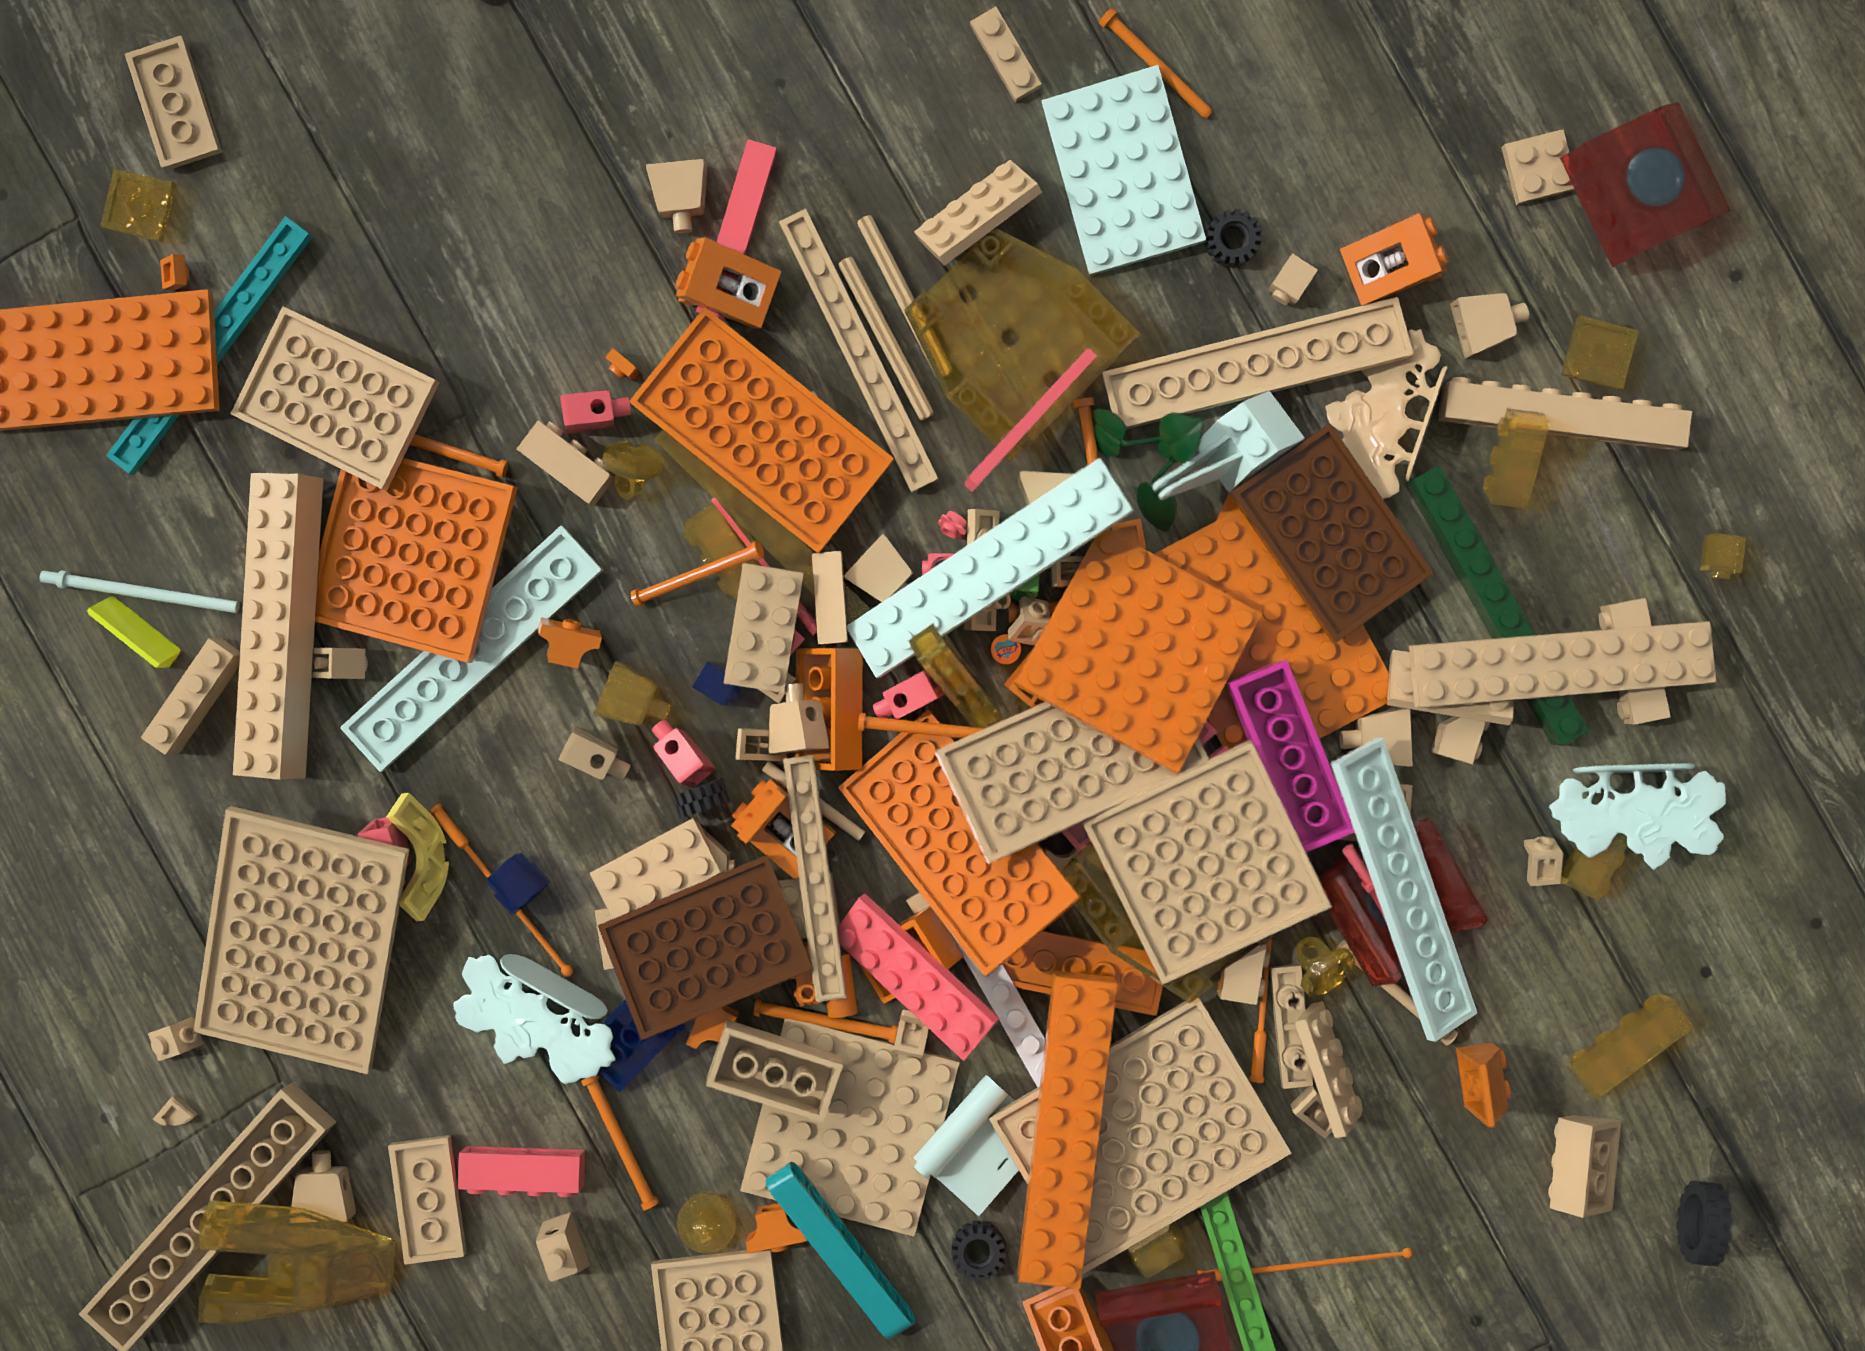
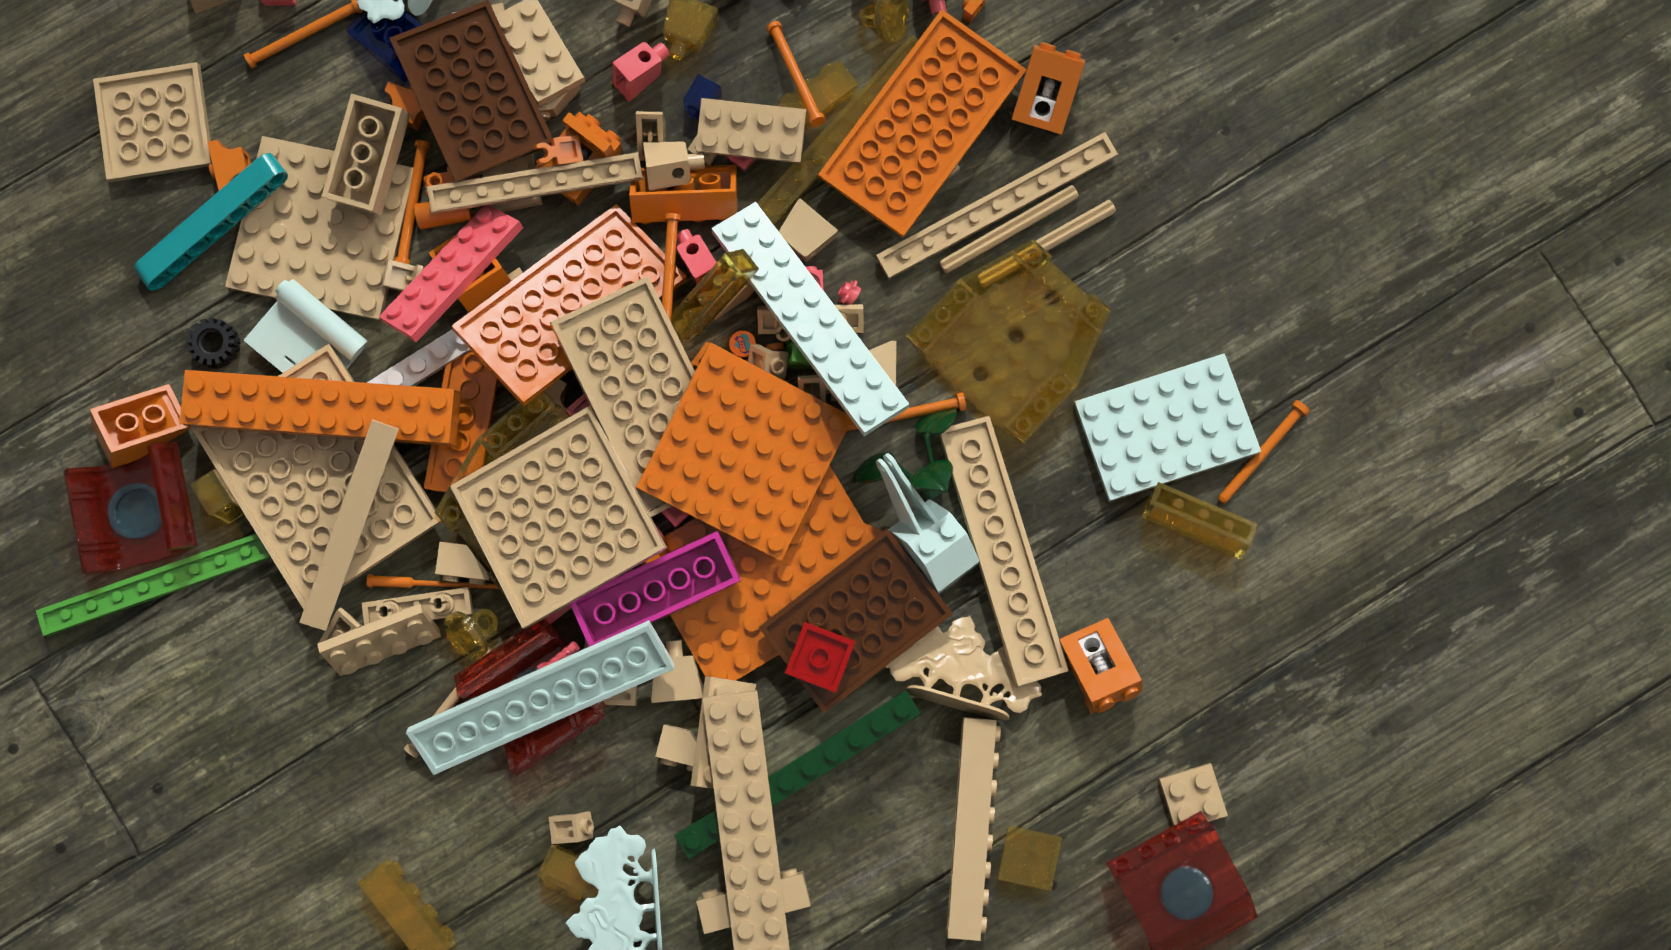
camera: 85 degrees right, 5 degrees down
tan torso [646,159,707,233] -> none
black tyre [671,778,731,819] -> none
clear yellow tile [677,1191,738,1254] -> none
coral tile [696,139,777,322] -> none
coral sword [711,497,817,636] -> none
tan bar [762,761,865,841] -> none
tan slope [812,551,848,644] -> none
tan plate [914,160,1042,266] -> none
coral tile [964,348,1097,492] -> none
tan plate [970,6,1041,102] -> none
orange plate [1111,518,1147,549] -> none
orange piece [1197,1248,1413,1286] -> none
black tyre [1205,209,1262,268] -> none
tan brick [1268,253,1318,306] -> none
tan torso [1450,293,1529,359] -> none
orange slope [1456,1042,1511,1127] -> none
clear yellow brick [1483,408,1550,509] -> none
tan slope [1548,1115,1621,1218] -> none
none -> tan tile [299,419,399,631]
none -> orange plate [533,135,583,166]
none -> red plate [785,621,855,693]
none -> clear yellow brick [1141,482,1258,559]

